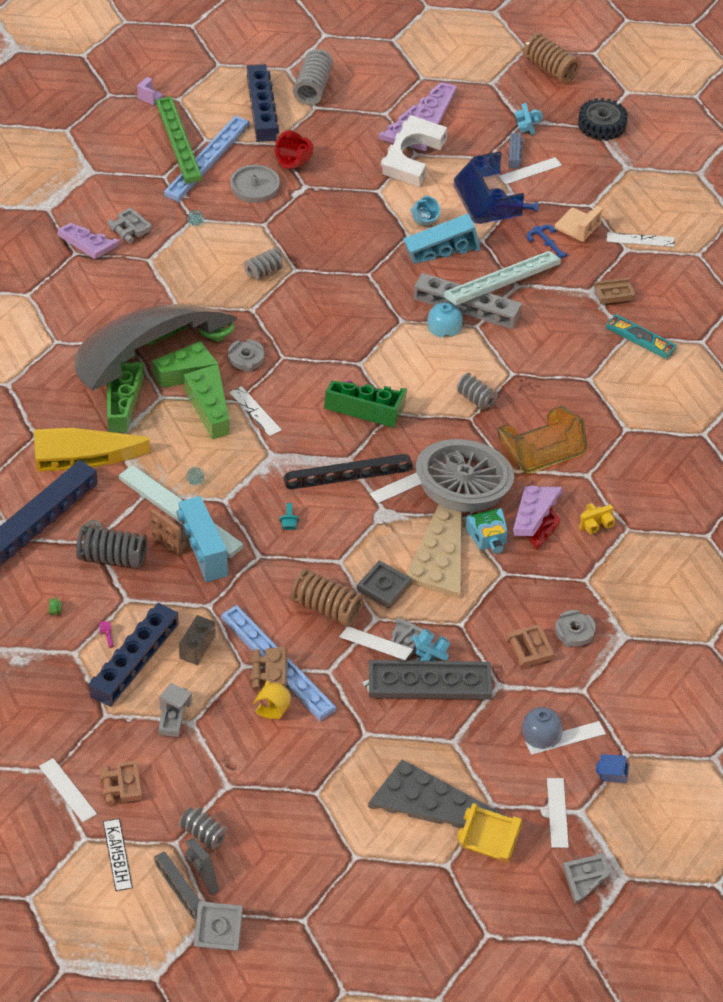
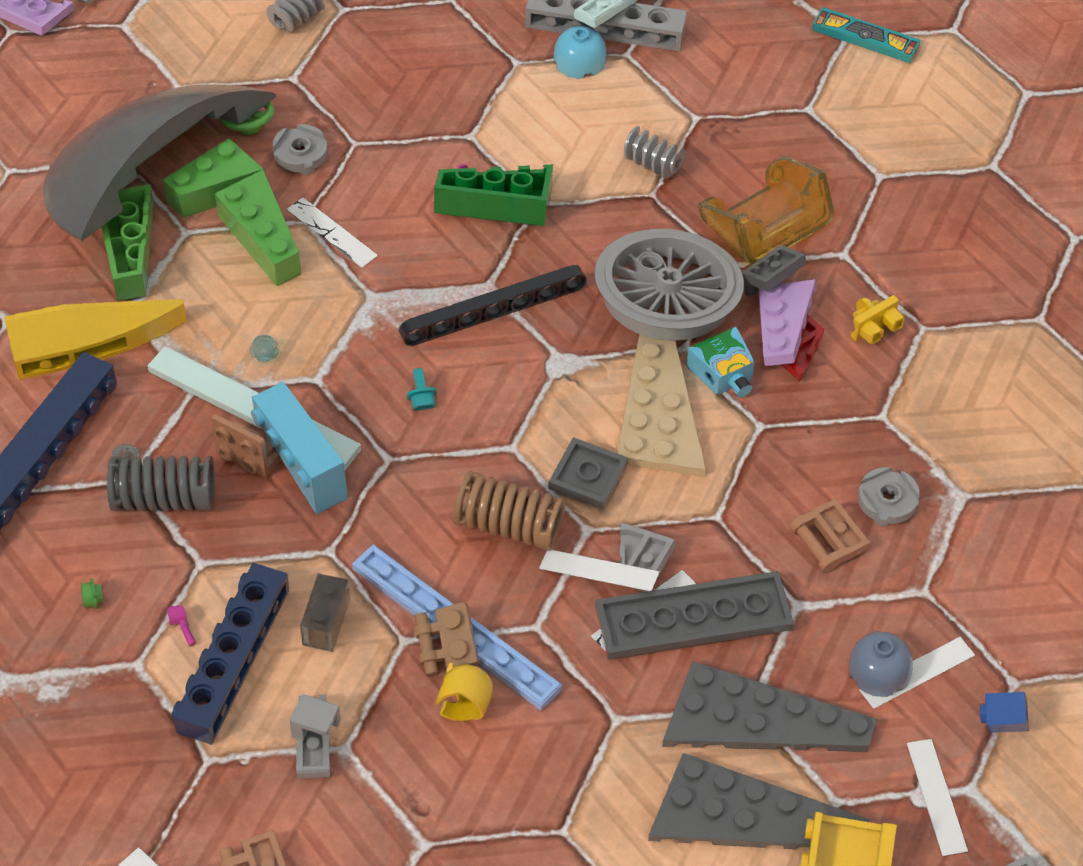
camera: 10 degrees left, 5 degrees up
white sticker [369,466,433,503] -> none
medium azure hips [411,628,450,661] -> none
none -> dark grey wing [662,661,877,752]
none -> dark grey bracket [741,245,807,297]

